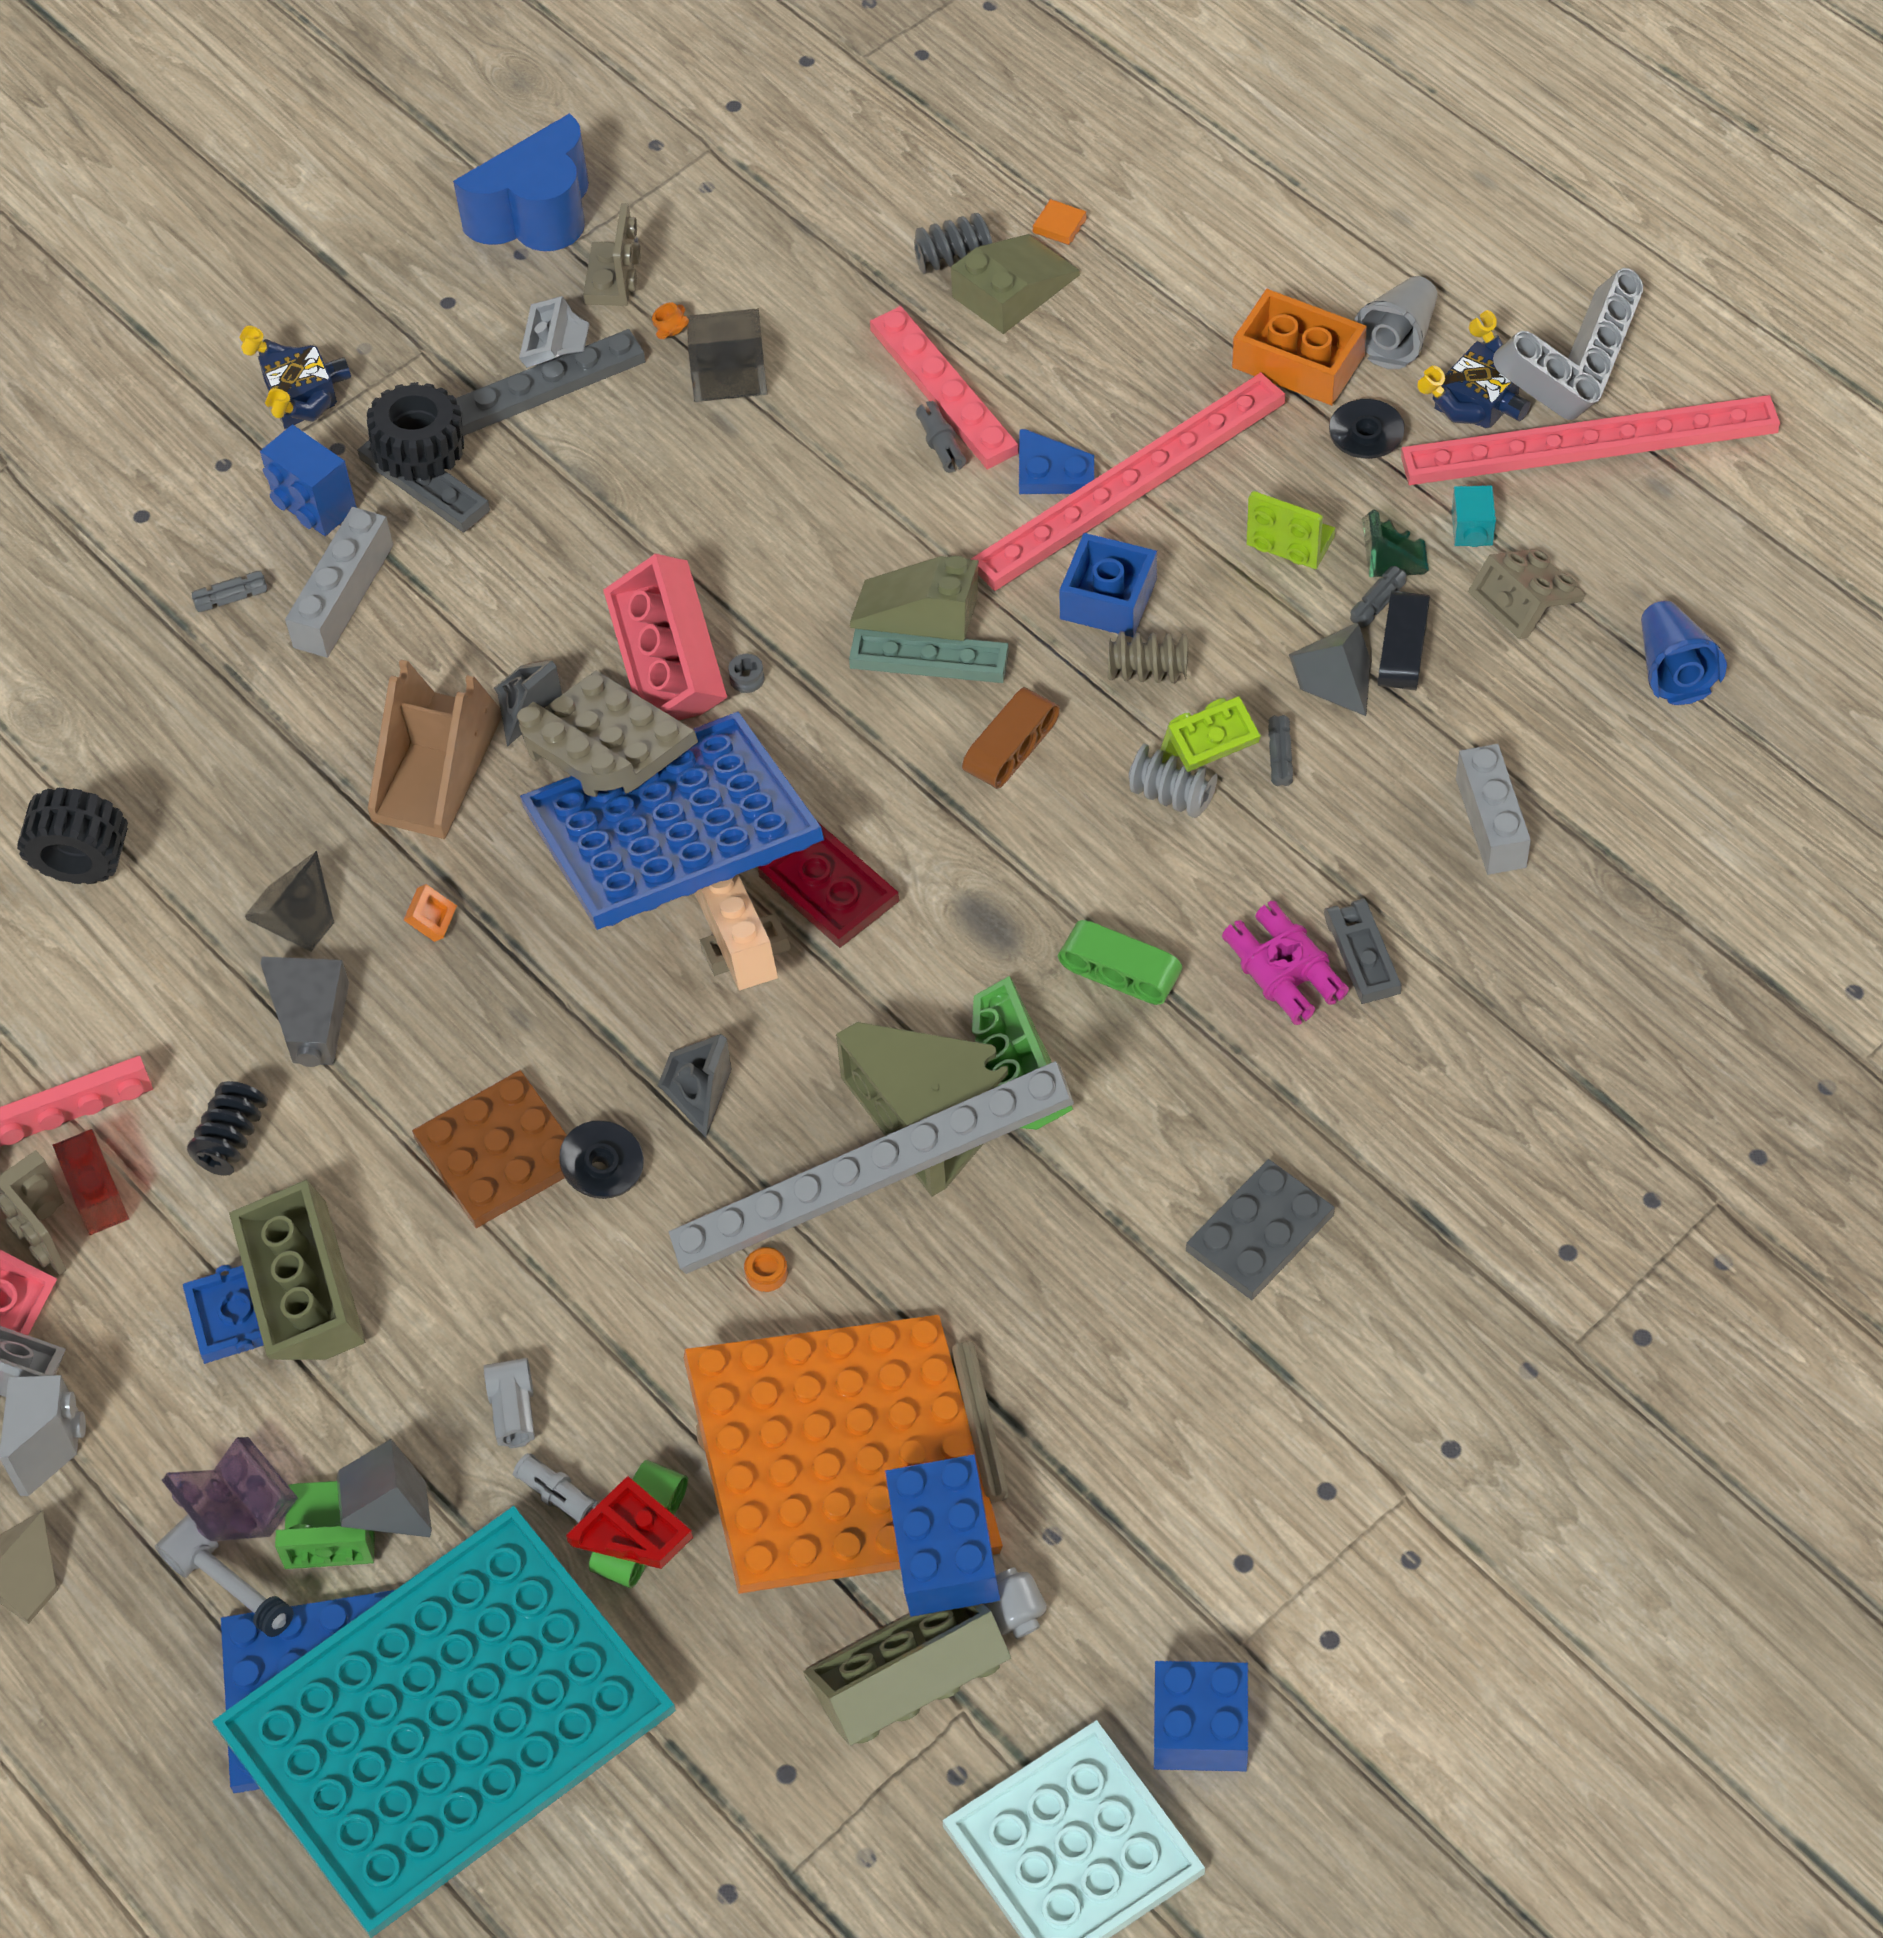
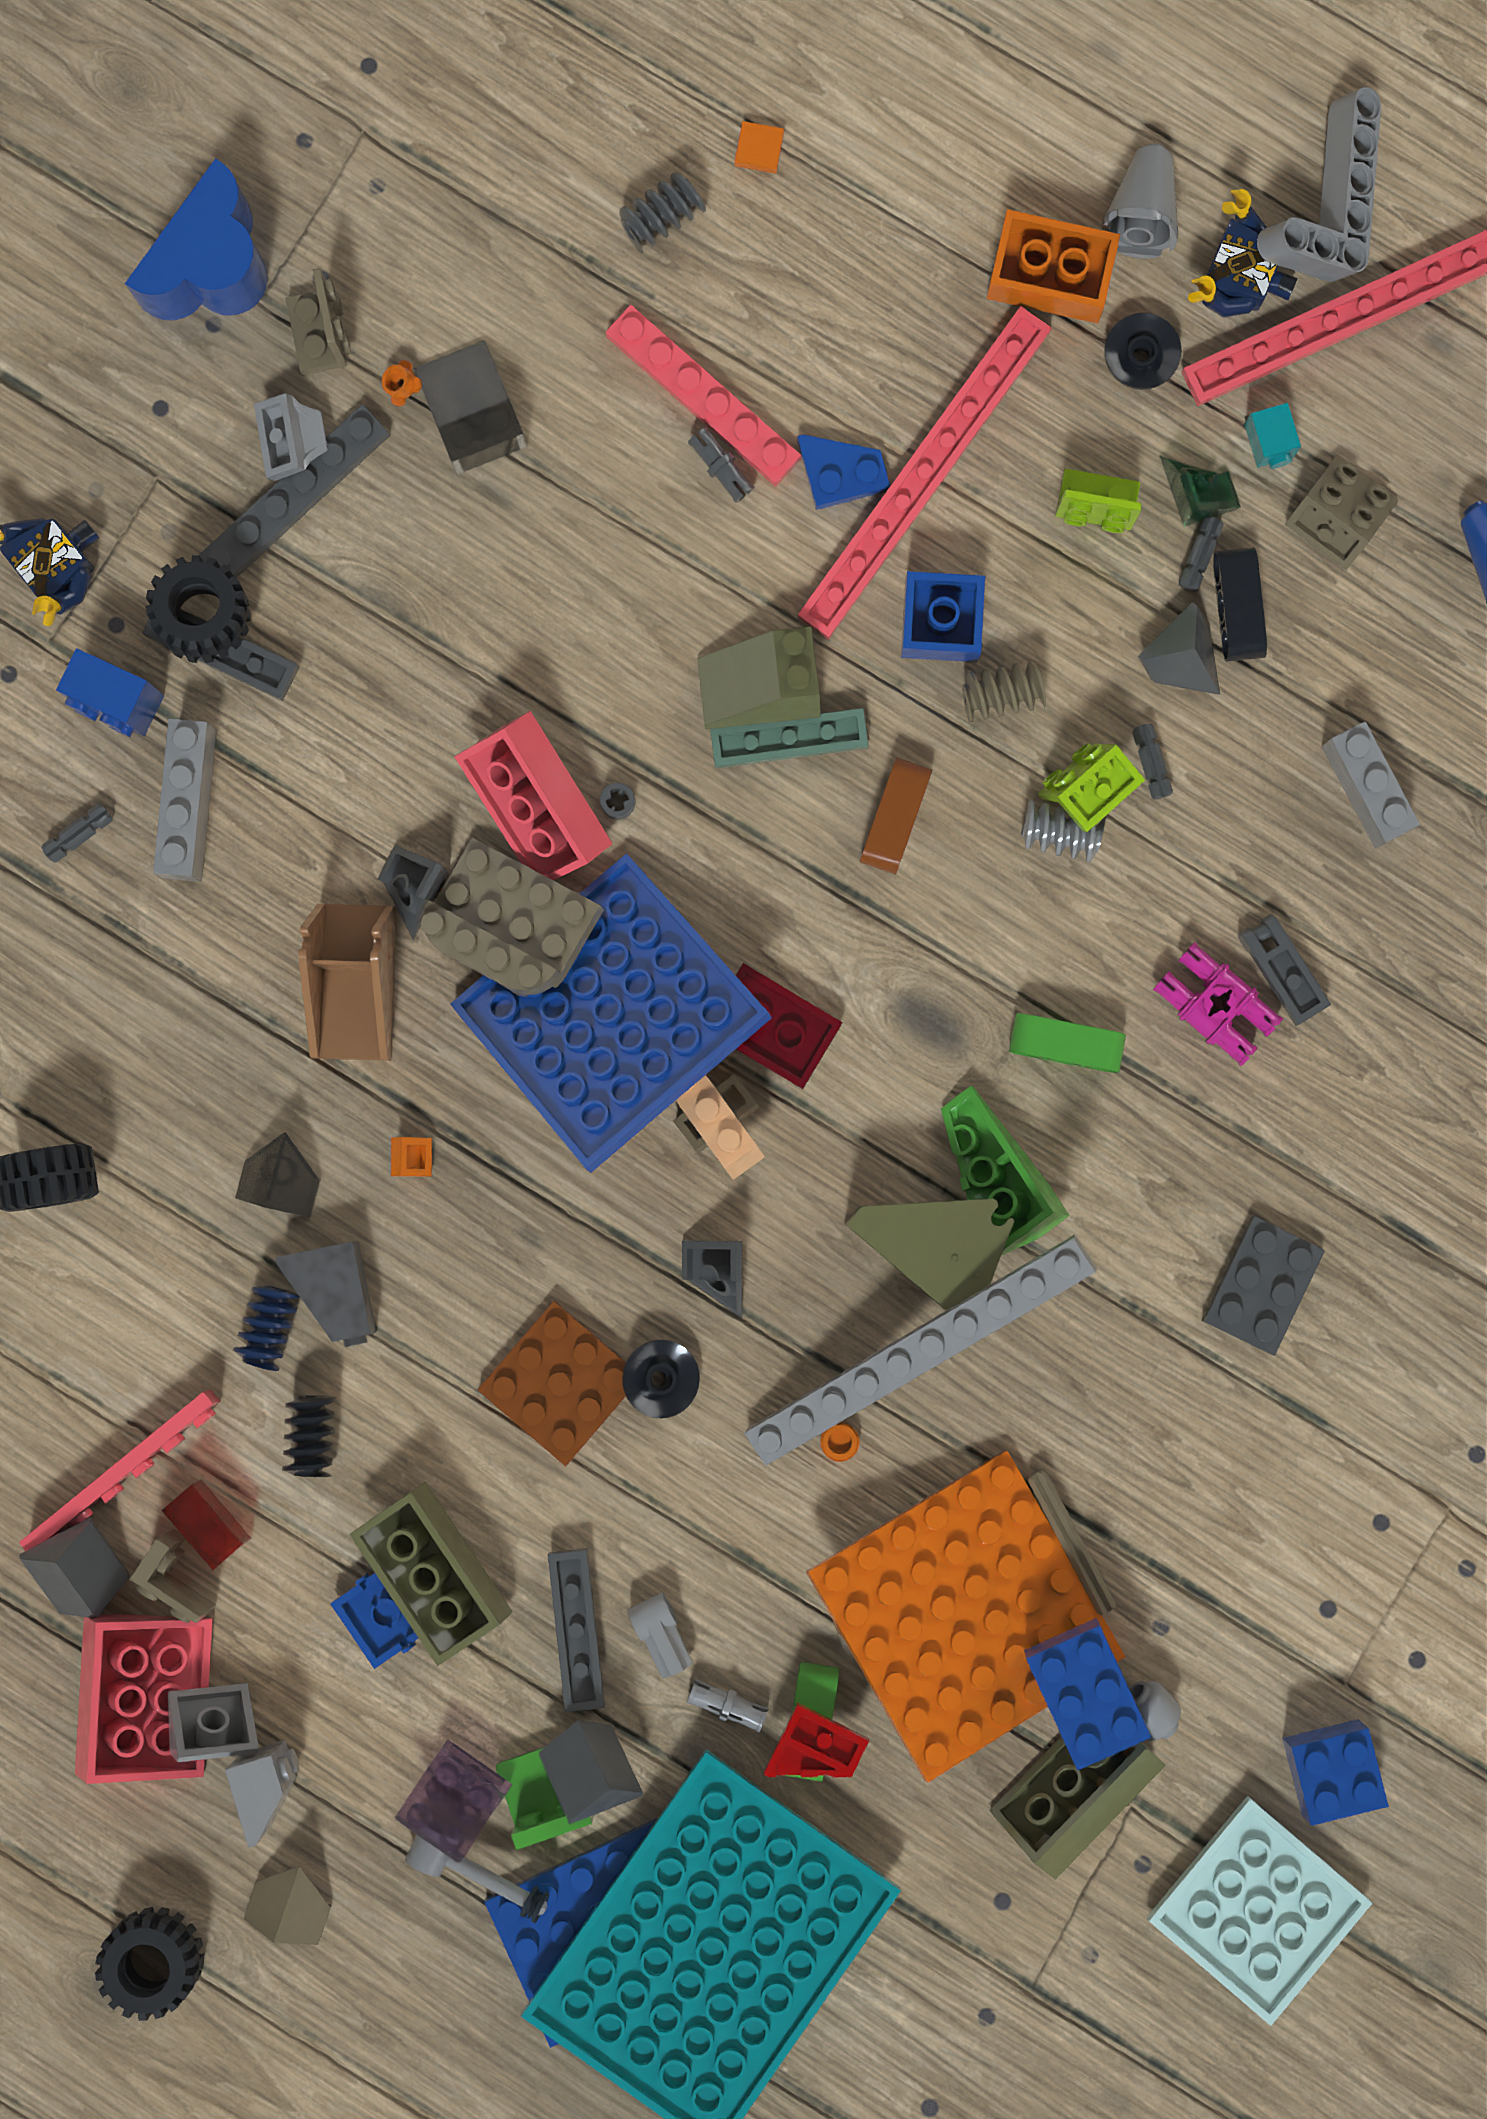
camera: 10 degrees left, 30 degrees up
olive slope [951,234,1080,334] -> none
none -> dark blue piece [233,1285,300,1371]
none -> dark grey plate [548,1548,605,1712]

